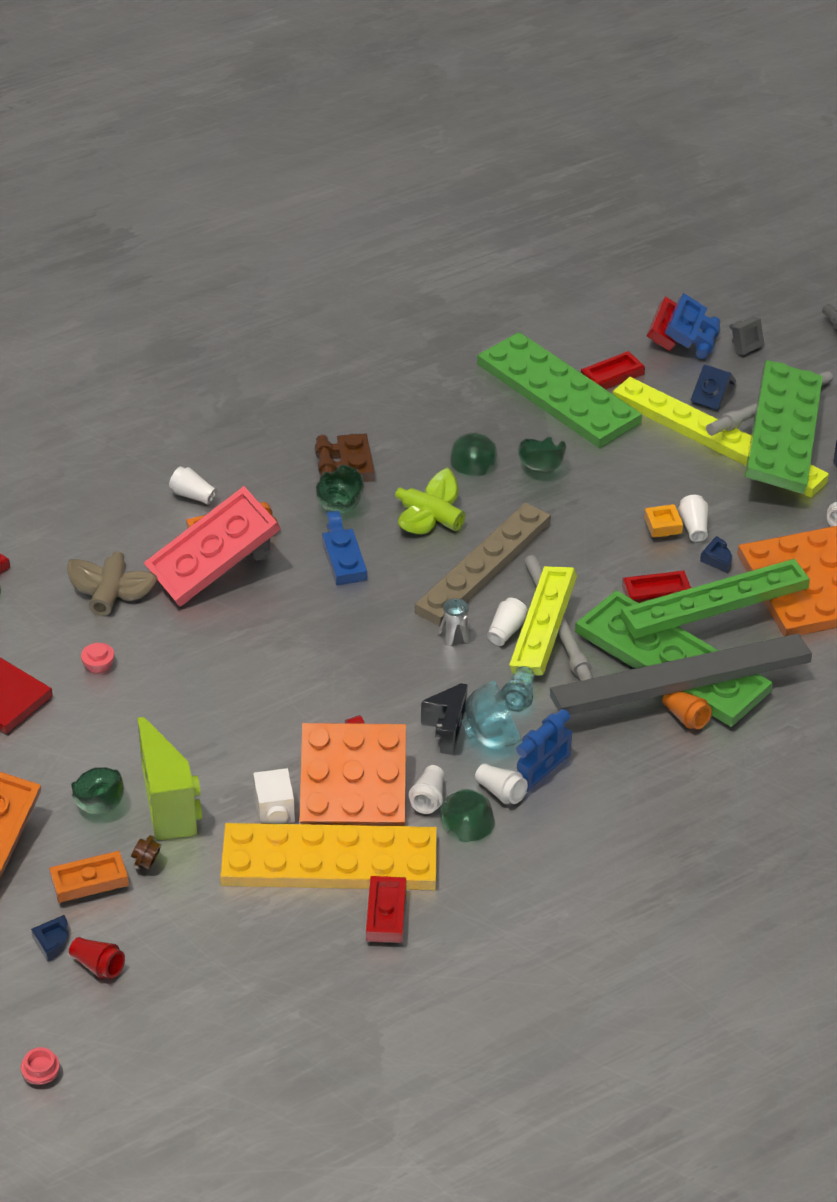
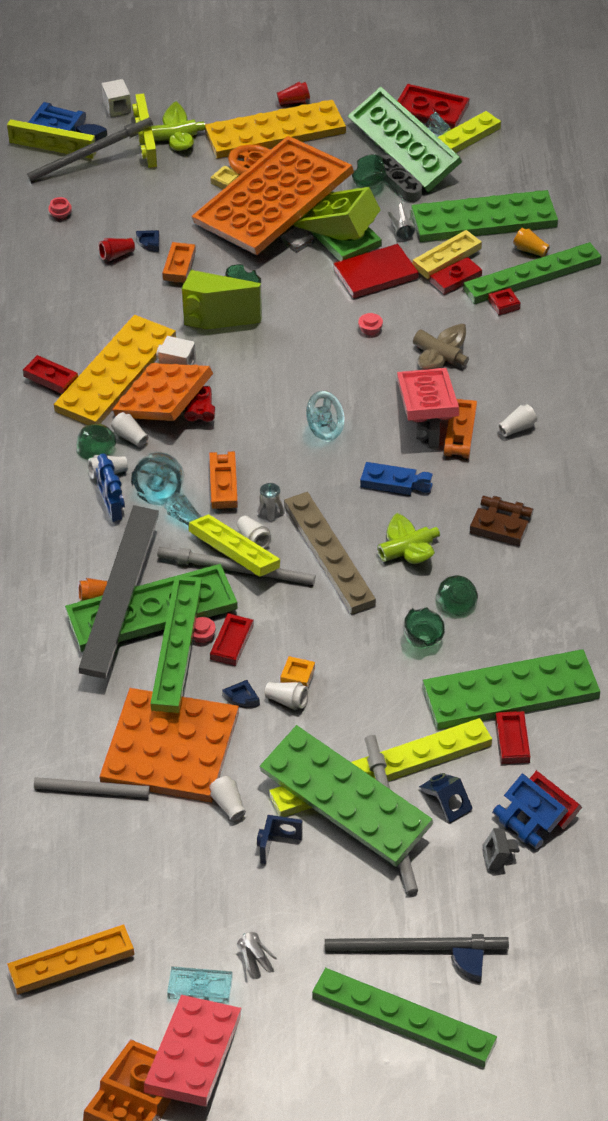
camera: 120 degrees right, 5 degrees up
reddish brown plate [131,835,162,870] -> none
clear green hair [316,465,364,513] -> none
black slope [421,683,468,755] -> none
none -> orange plate [209,451,238,509]
none -> clear light blue piece [306,391,345,441]

